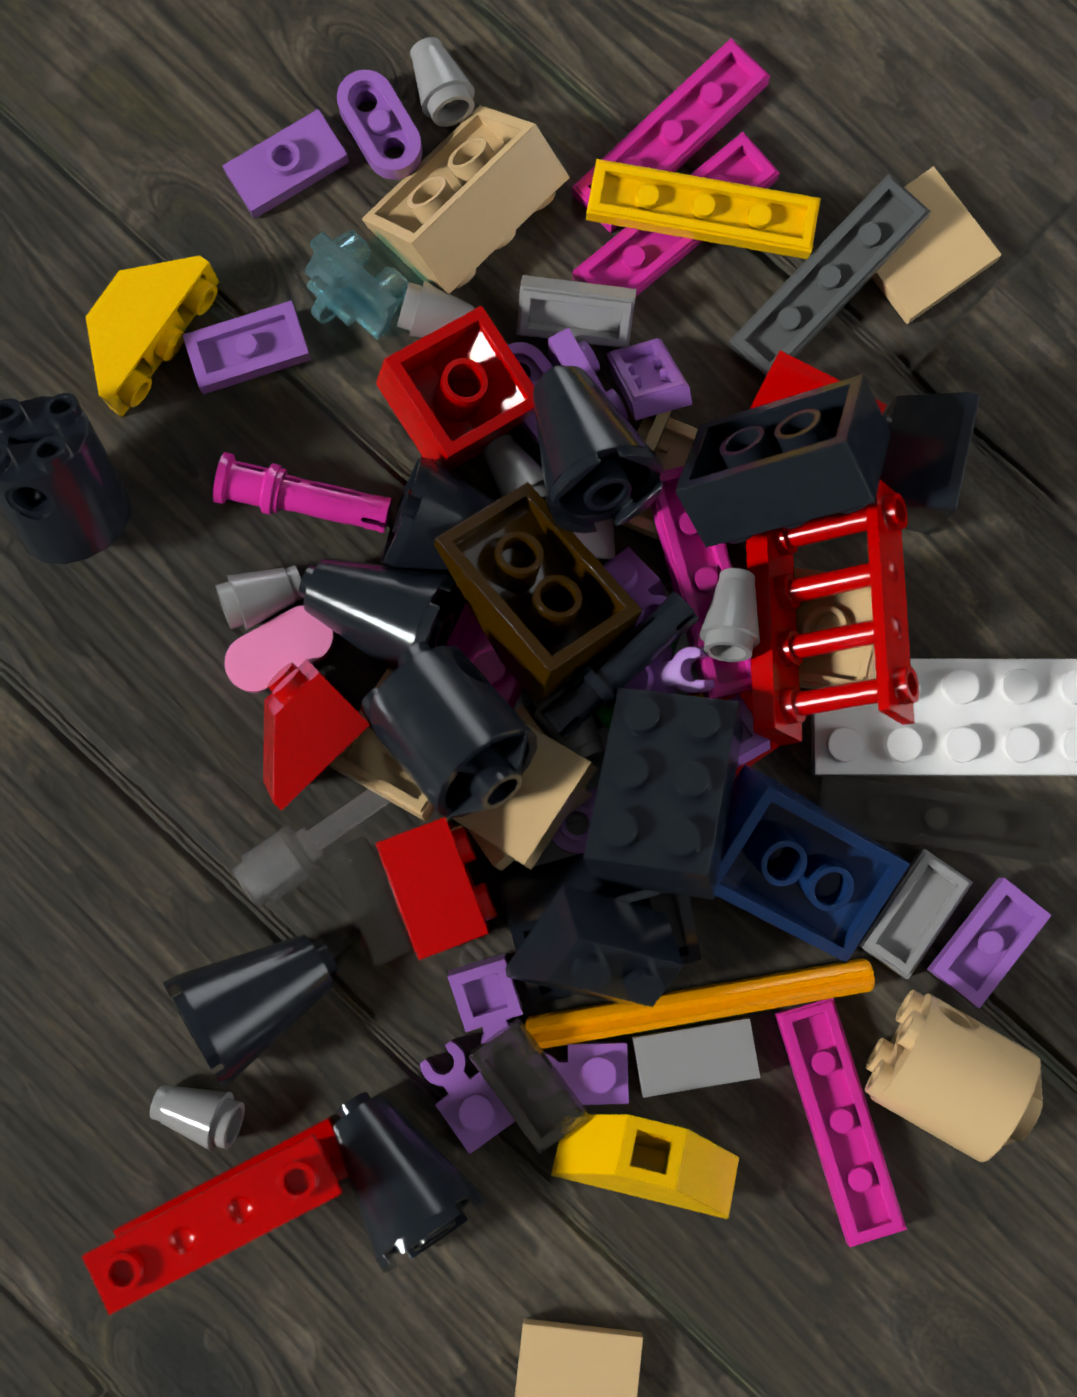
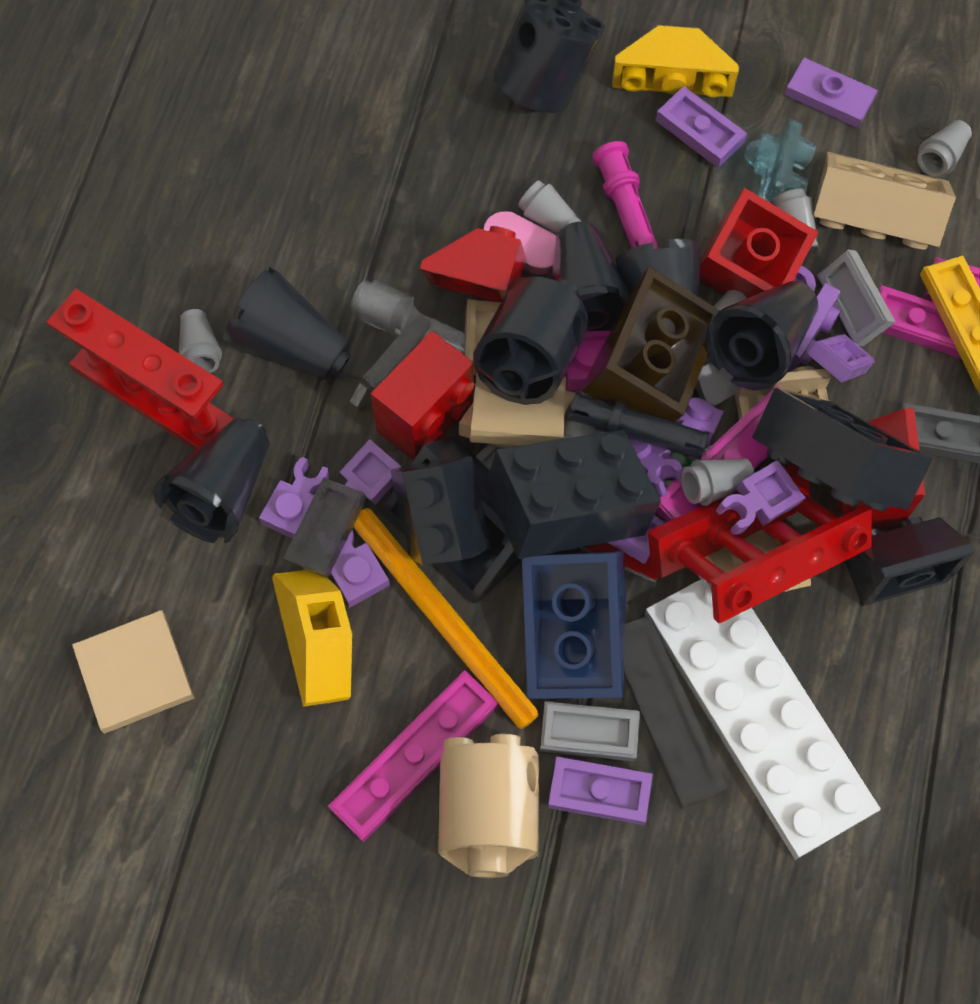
camera: 60 degrees right, 15 degrees down
medium lavender plate [337,70,422,180] -> none
light grey tile [632,1017,760,1098] -> none
none -> medium lavender plate [716,460,805,535]

